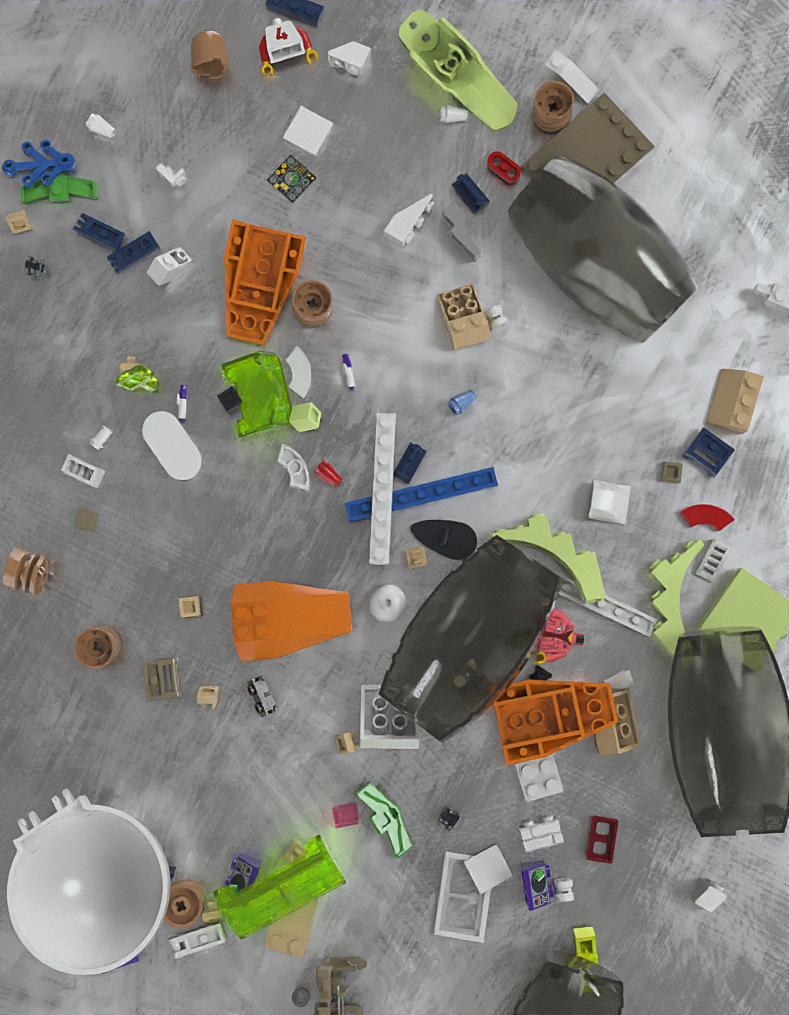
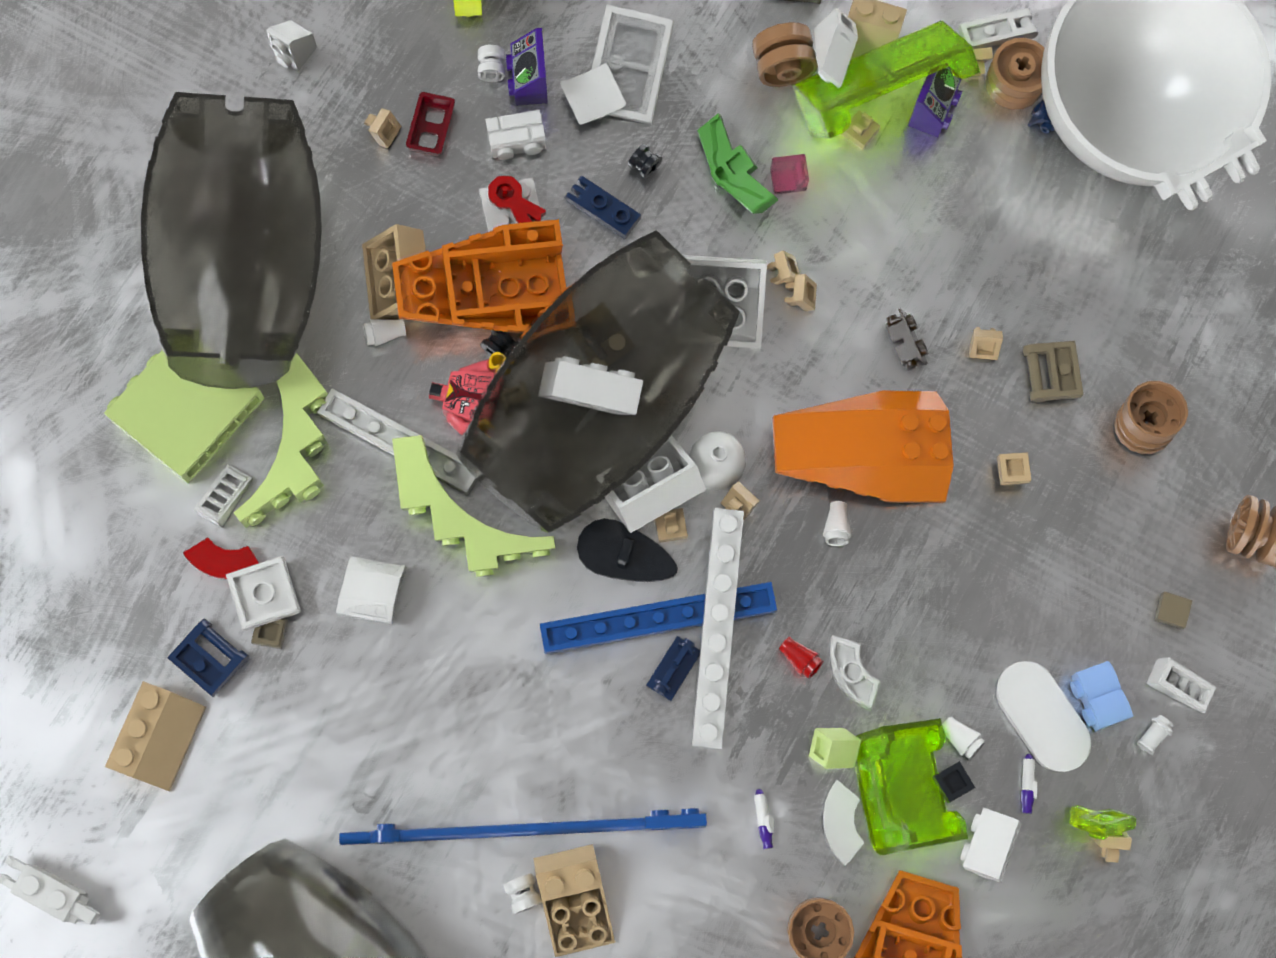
camera: 175 degrees right, 10 degrees down
medium blue cone [448,389,477,415] -> none
none -> white tile [226,556,301,631]
none -> blue bar [339,808,707,845]
none -> tan tile [364,108,402,148]
none -> red piece [488,176,546,223]
none -> white brick [538,356,643,415]
none -> dark blue hinge [564,176,641,239]
none -> white brick [597,435,706,533]
none -> tan tile [721,481,760,521]
none -> medium nougat wheel [752,22,818,87]
none -> tan tile [784,274,817,311]
none -> white slope [813,7,858,88]
none -> white cone [823,501,852,546]
none -> white cone [939,716,985,760]
none -> white brick [960,807,1021,883]
none -> light blue brick [1070,661,1133,732]

